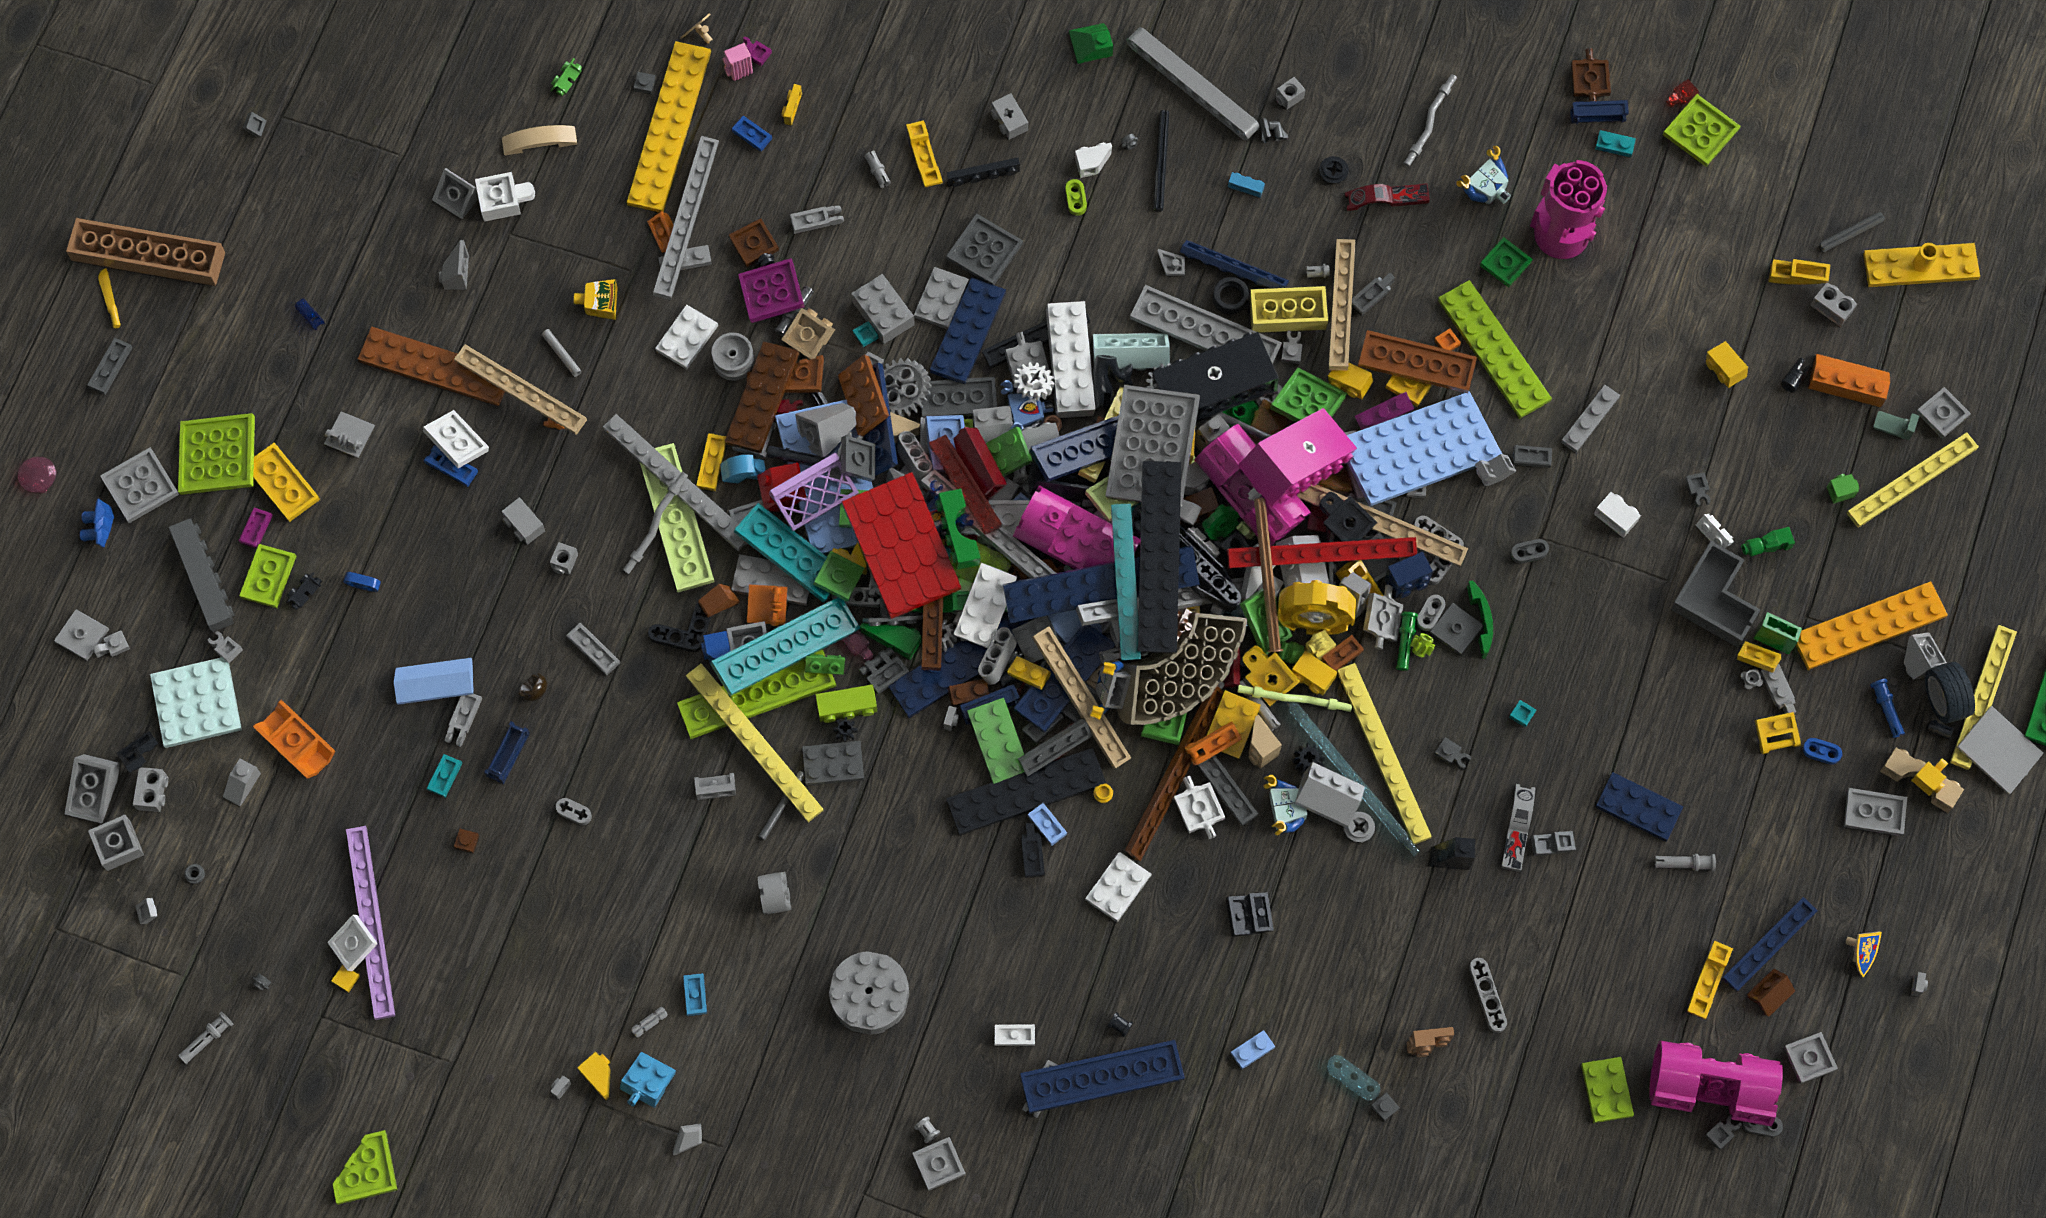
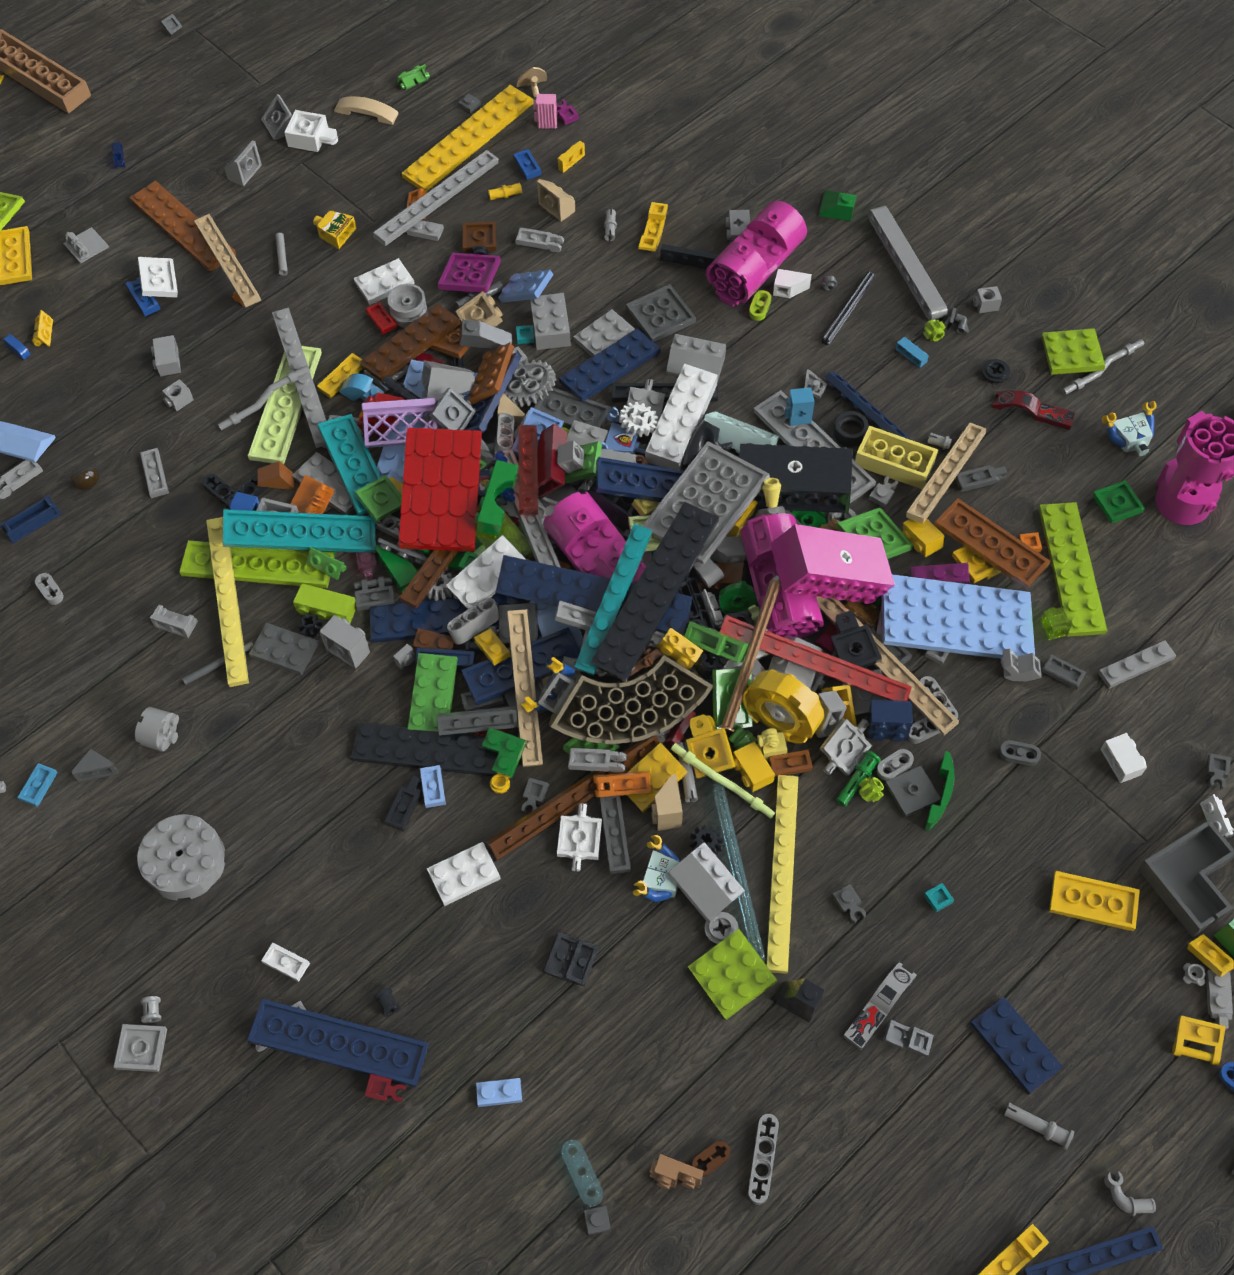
camera: 30 degrees right, 10 degrees down
none -> yellow hinge [32,310,53,347]
none -> dark grey slope [72,749,118,782]
none -> light grey brick [320,615,370,669]
none -> red plate [365,302,397,335]
none -> dark red plate [365,1074,406,1102]
none -> dark grey slope [459,319,512,349]
none -> green plate [482,727,527,778]
none -> yellow pin [488,183,522,200]
none -> medium blue plate [498,270,553,303]
none -> dark grey plate [521,777,549,813]
none -> tan slope [537,179,575,222]
none -> light grey brick [558,440,584,473]
none -> light grey hinge [568,748,627,773]
none -> yellow plate [655,628,703,670]
none -> light grey slope [666,334,726,382]
none -> bright green slope [684,622,749,663]
none -> lime plate [688,929,778,1020]
none -> reddish brown beam [692,1141,730,1177]
none -> dark pink cylinder [706,201,807,307]
none -> light yellow cone [762,478,781,508]
none -> dark azure brick [785,387,814,426]
none -> lime gear [923,320,946,341]
none -> clear neon green brick [1041,607,1071,640]
none -> lime plate [1042,328,1105,375]
none -> yellow plate [1049,871,1140,931]
none -> light grey piece [1104,1171,1156,1216]

